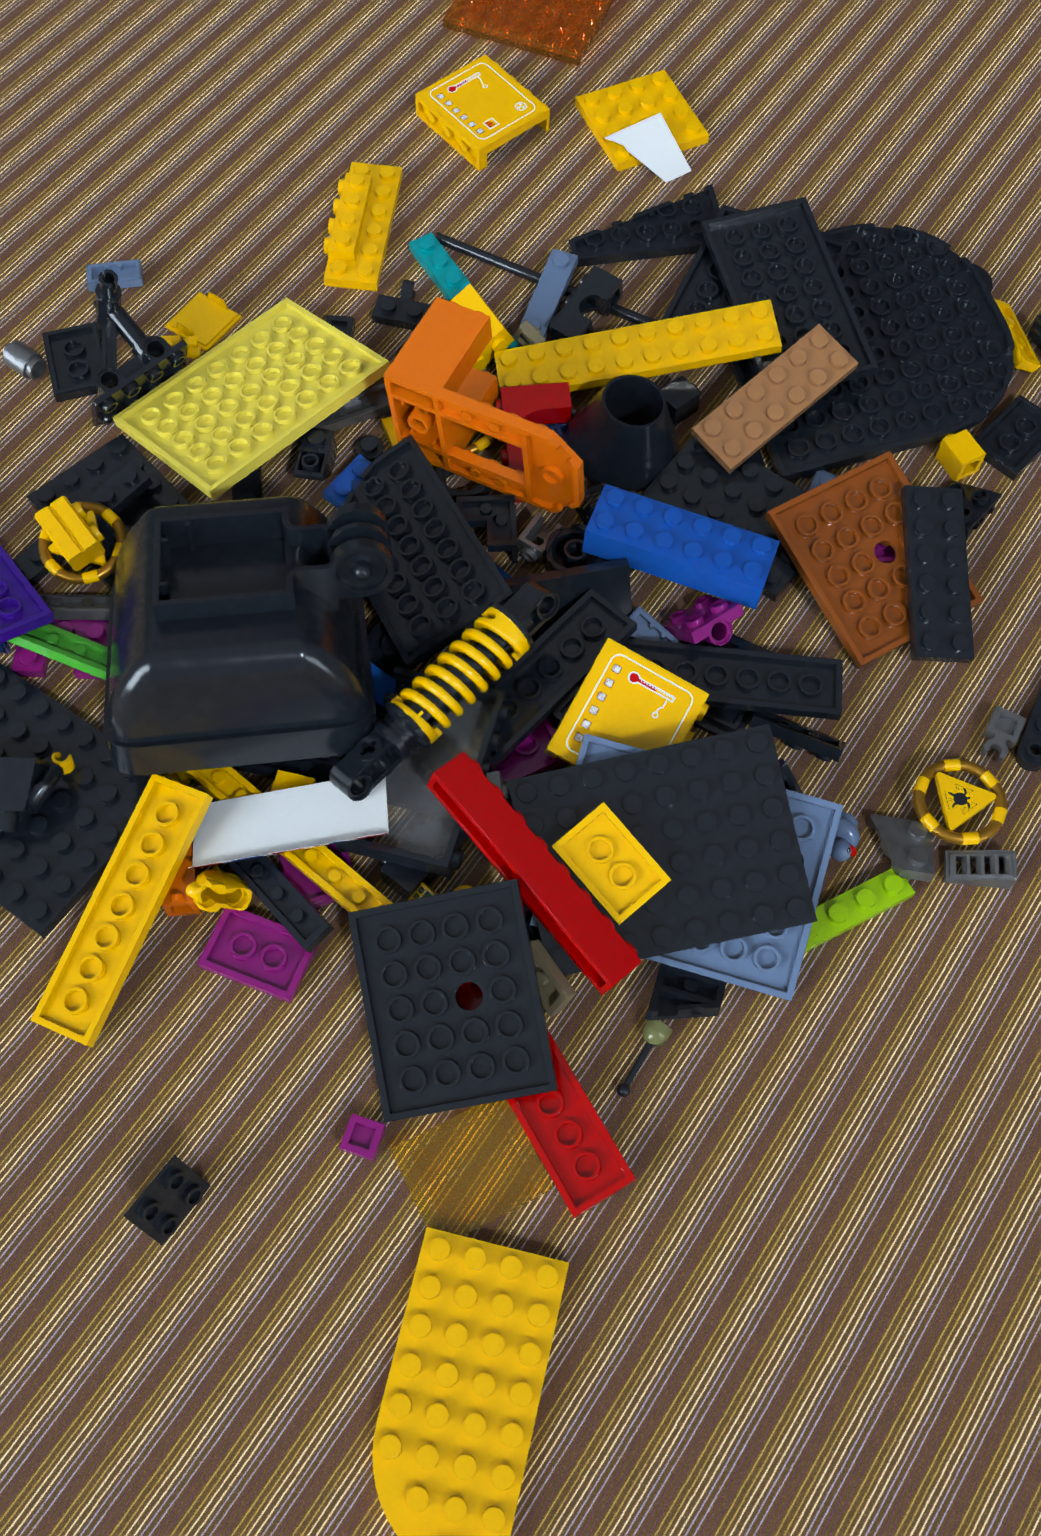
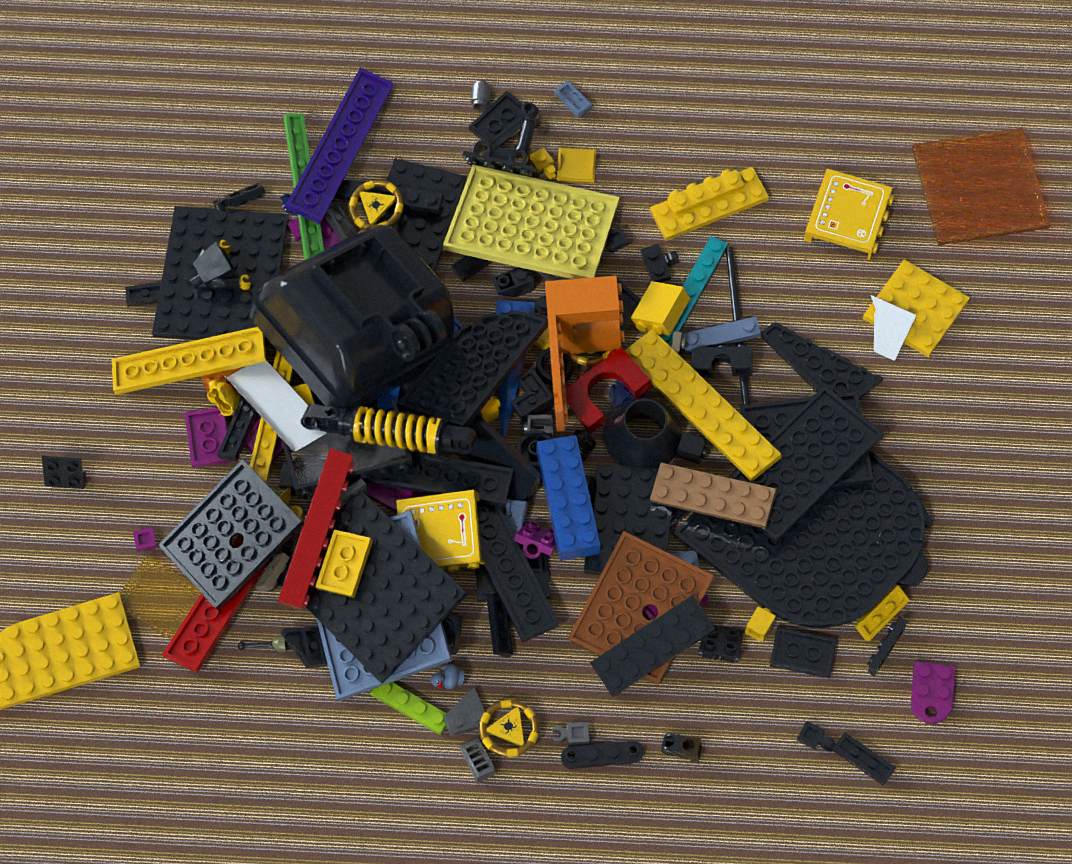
camera: 60 degrees right, 0 degrees up
yellow brick [34,496,105,572] -> none

